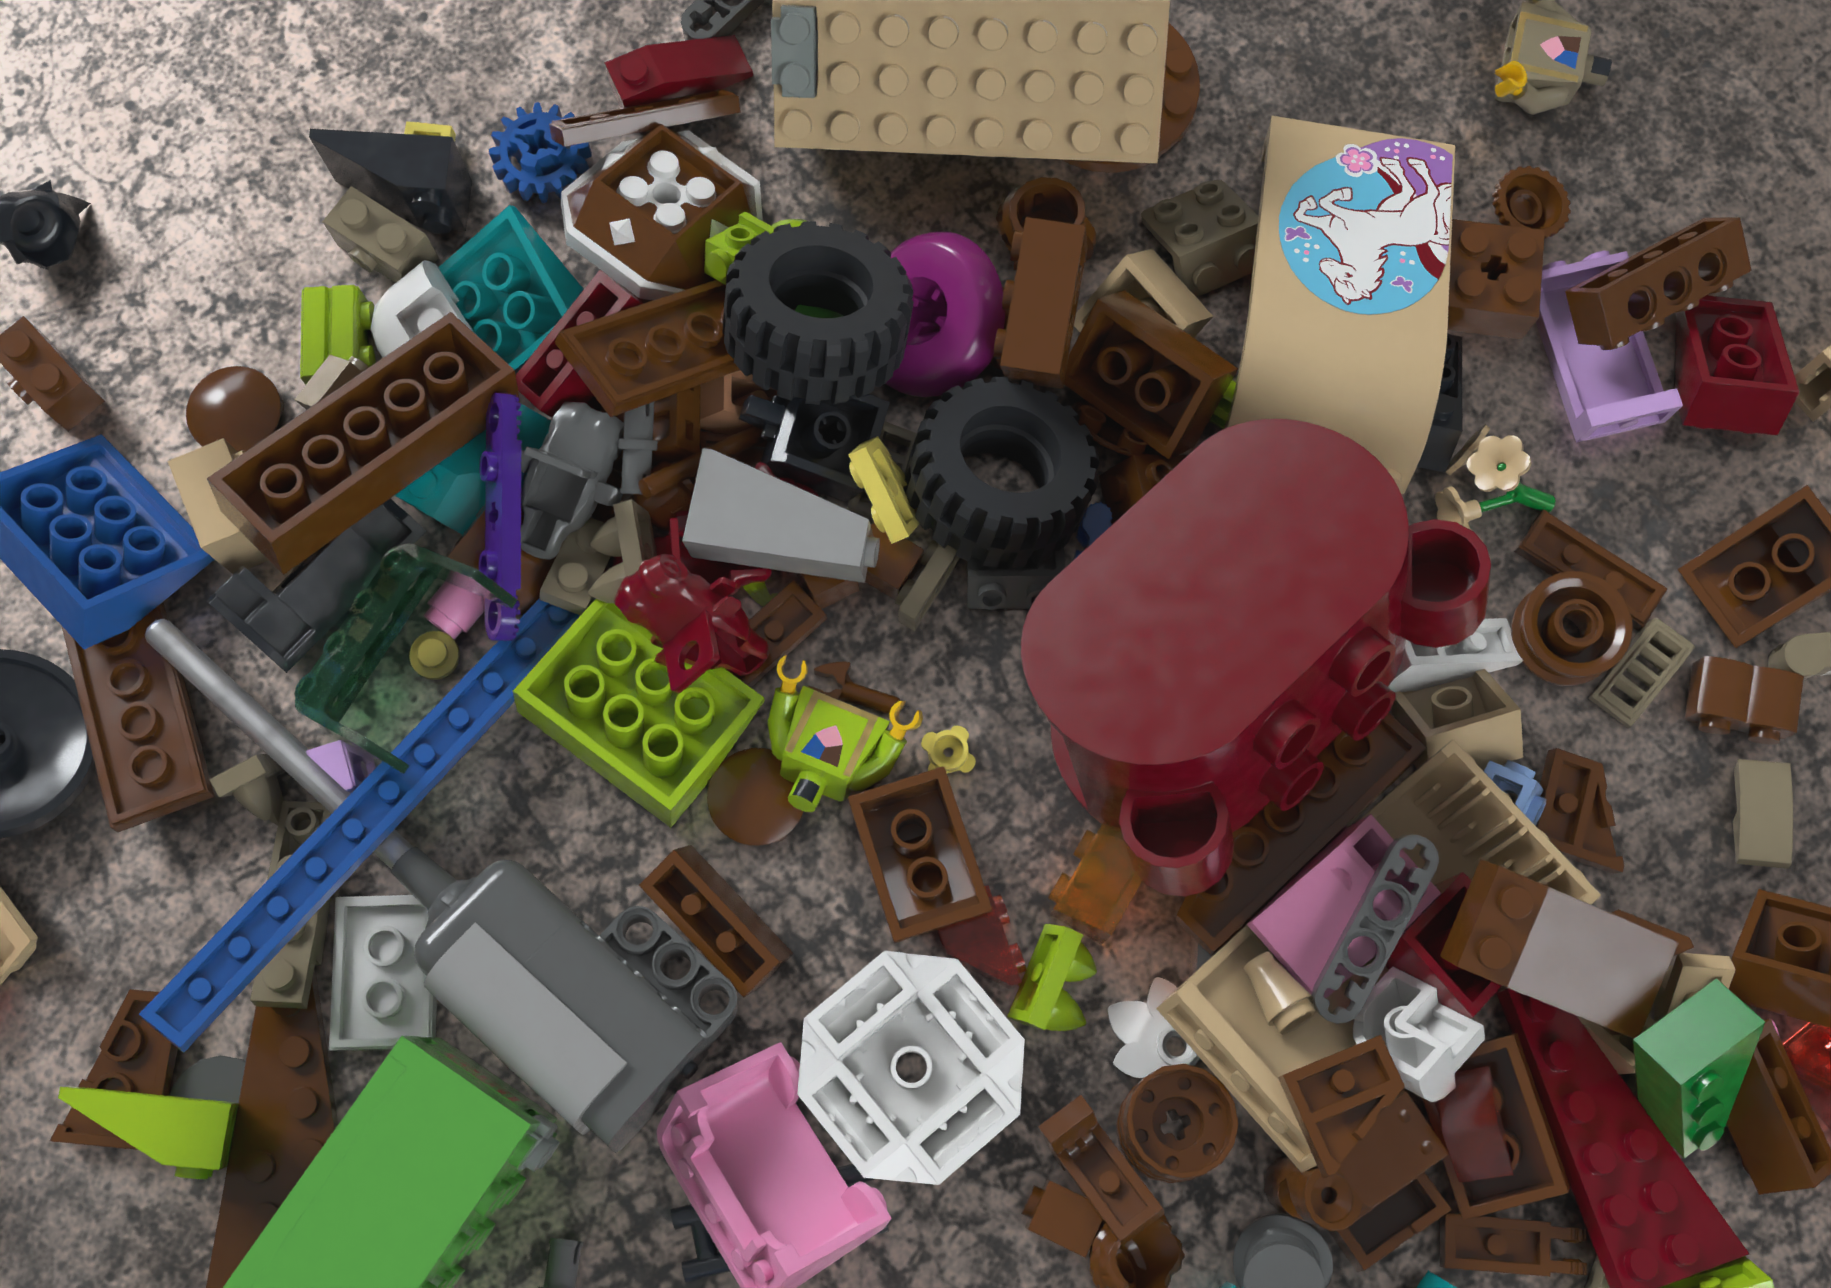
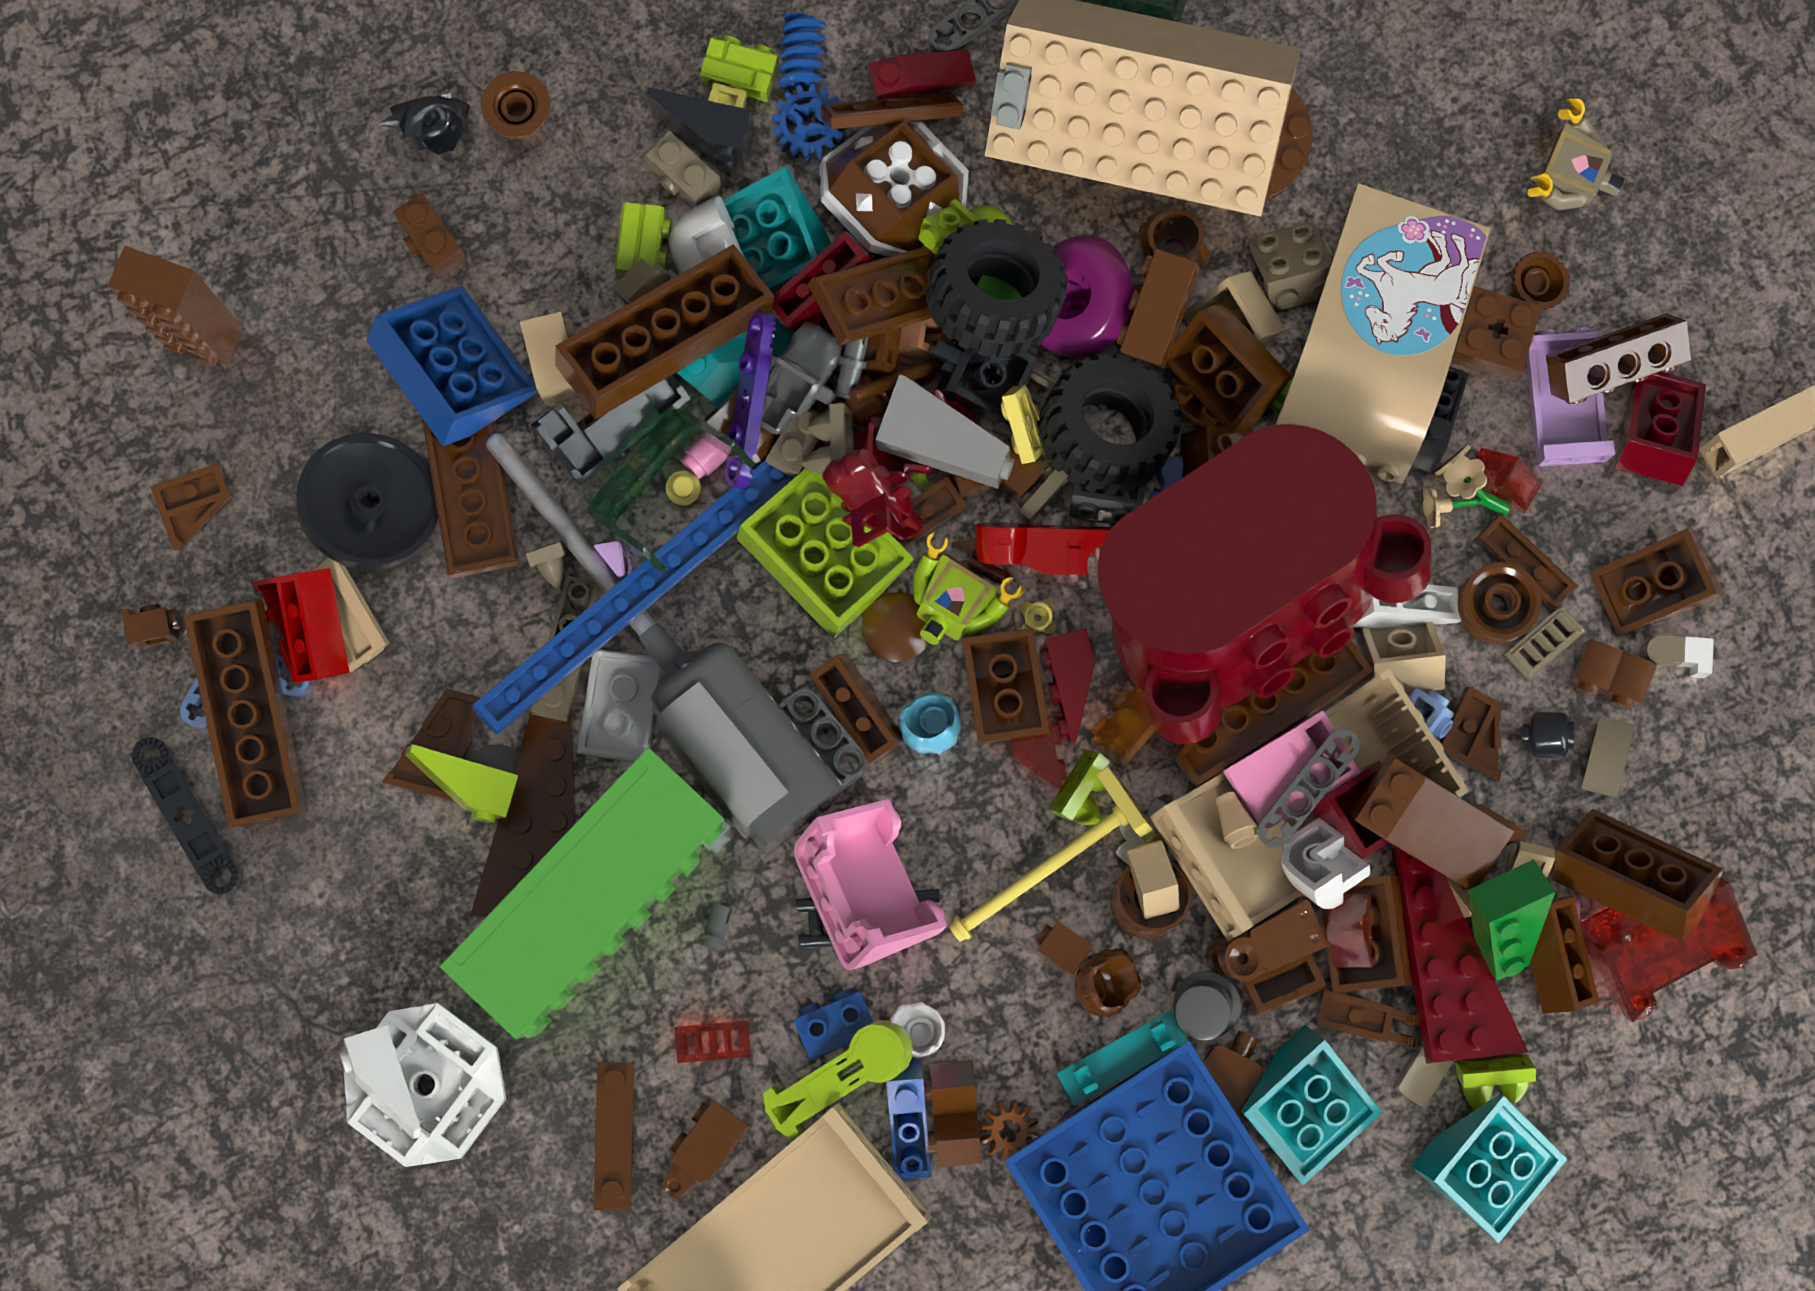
camera: 10 degrees right, 5 degrees up
reddish brown dish [186,366,284,452] -> none
white piece [797,951,1025,1185] -> none
reddish brown bracket [1038,1095,1165,1246] -> none
reddish brown wing [1278,1035,1405,1178] -> none
none -> reddish brown piece [481,71,551,139]
none -> lime brick [700,35,779,102]
none -> blue piece [778,13,826,91]
none -> medium azure hair [898,692,961,754]
none -> light yellow tile [948,767,1164,942]
none -> red piece [975,522,1112,576]
none -> dark red slope [1039,628,1095,746]
none -> tan slope [1126,840,1179,920]
none -> clear red slope [1475,448,1543,513]
none -> black head [1522,712,1575,758]

